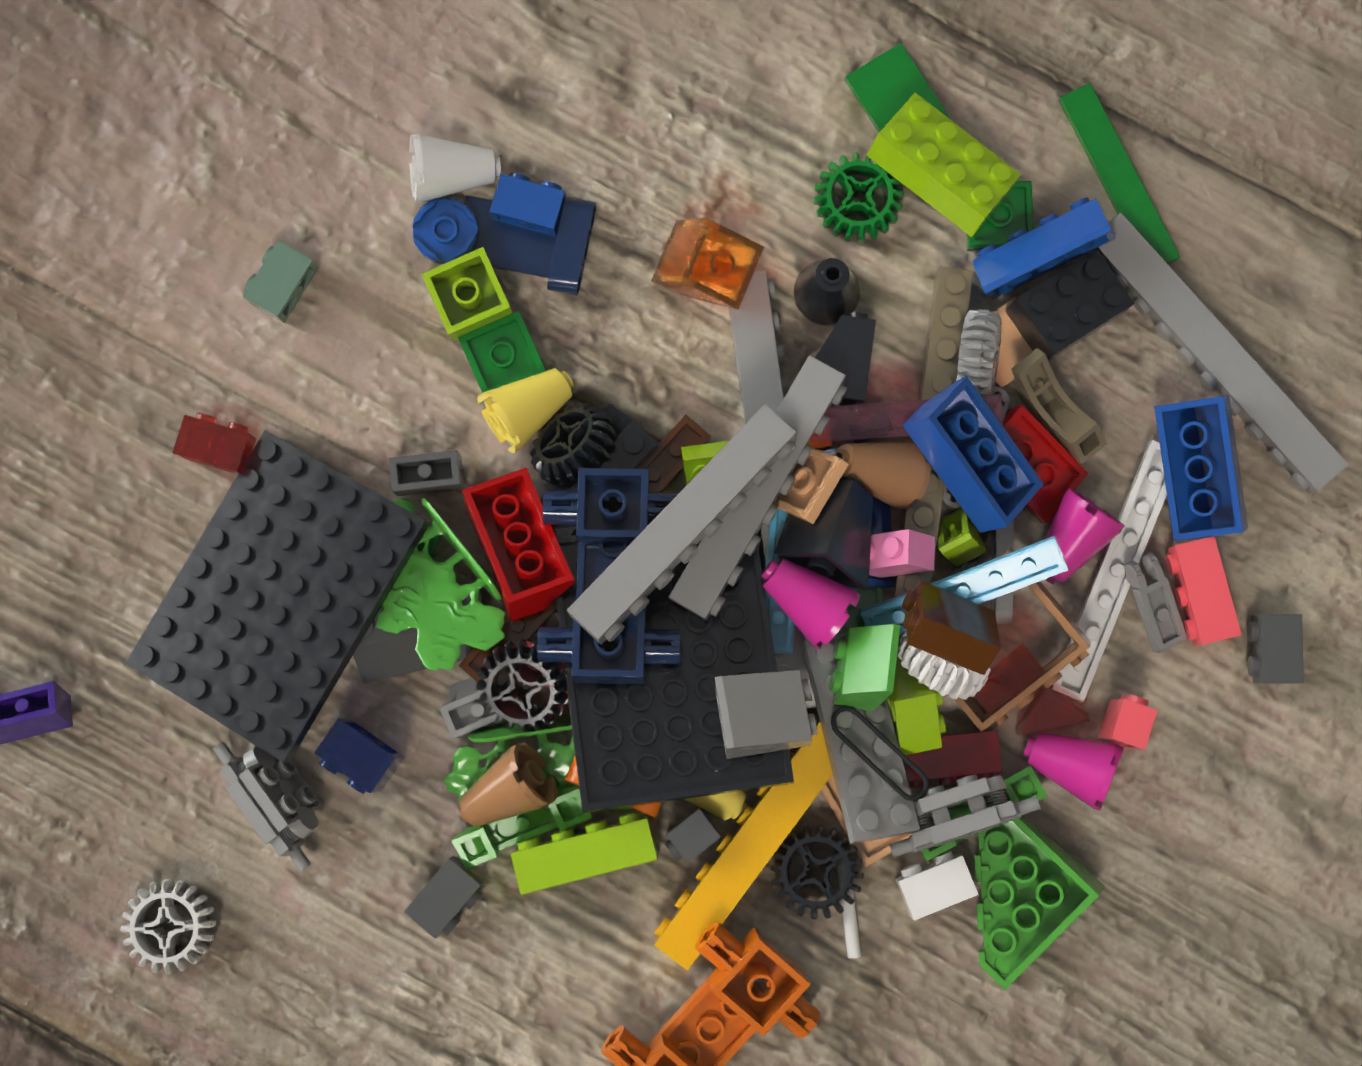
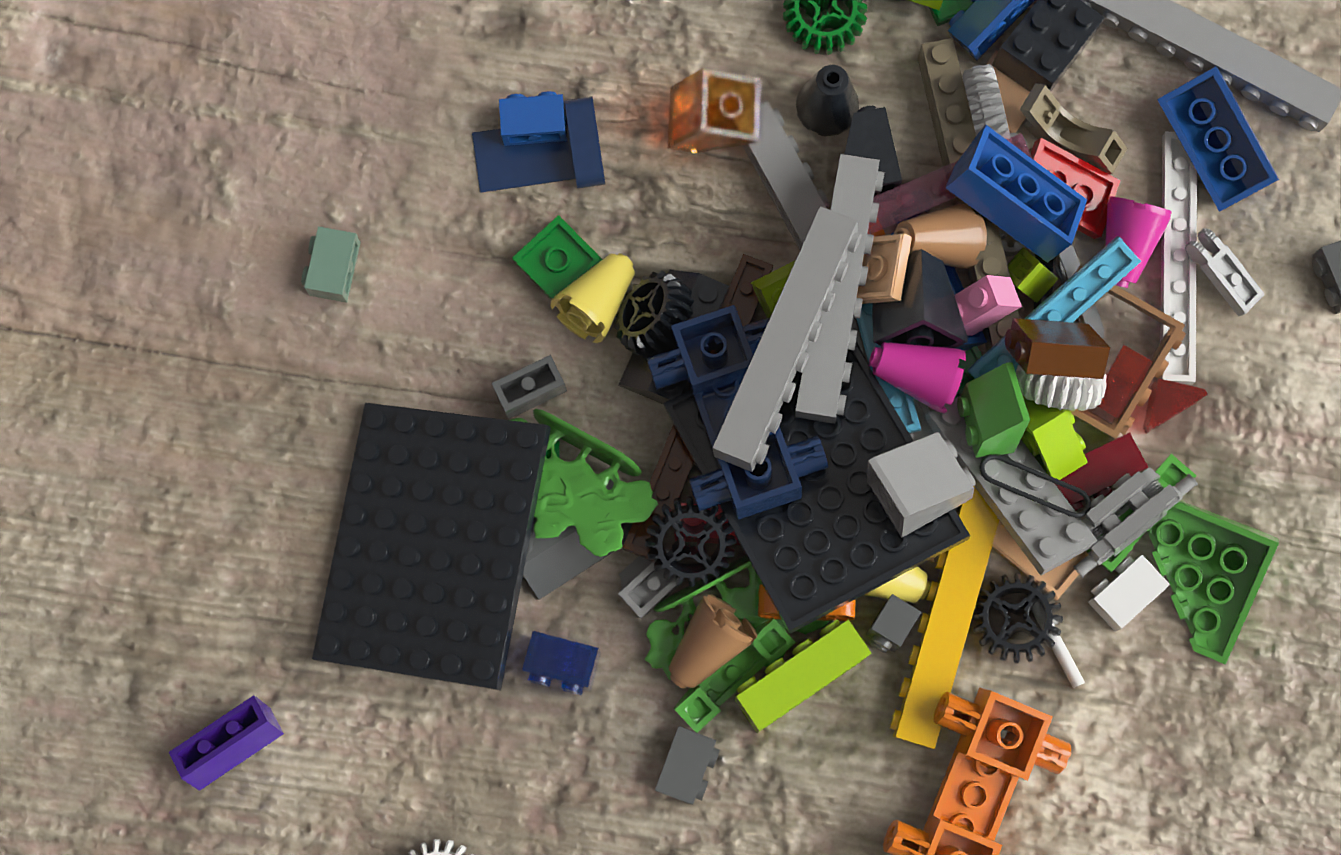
camera: 20 degrees left, 5 degrees down
clear red brick [172,412,256,474] -> none
light grey piece [213,741,323,872] -> none
white cone [409,134,501,202] -> none
blue tile [412,198,479,264] -> none
lime brick [421,247,513,342] -> none
red slope [462,468,575,622] -> none
dark pink cone [1023,732,1124,811] -> none
coral brick [1097,694,1158,750] -> none
coral brick [1165,536,1242,646] -> none

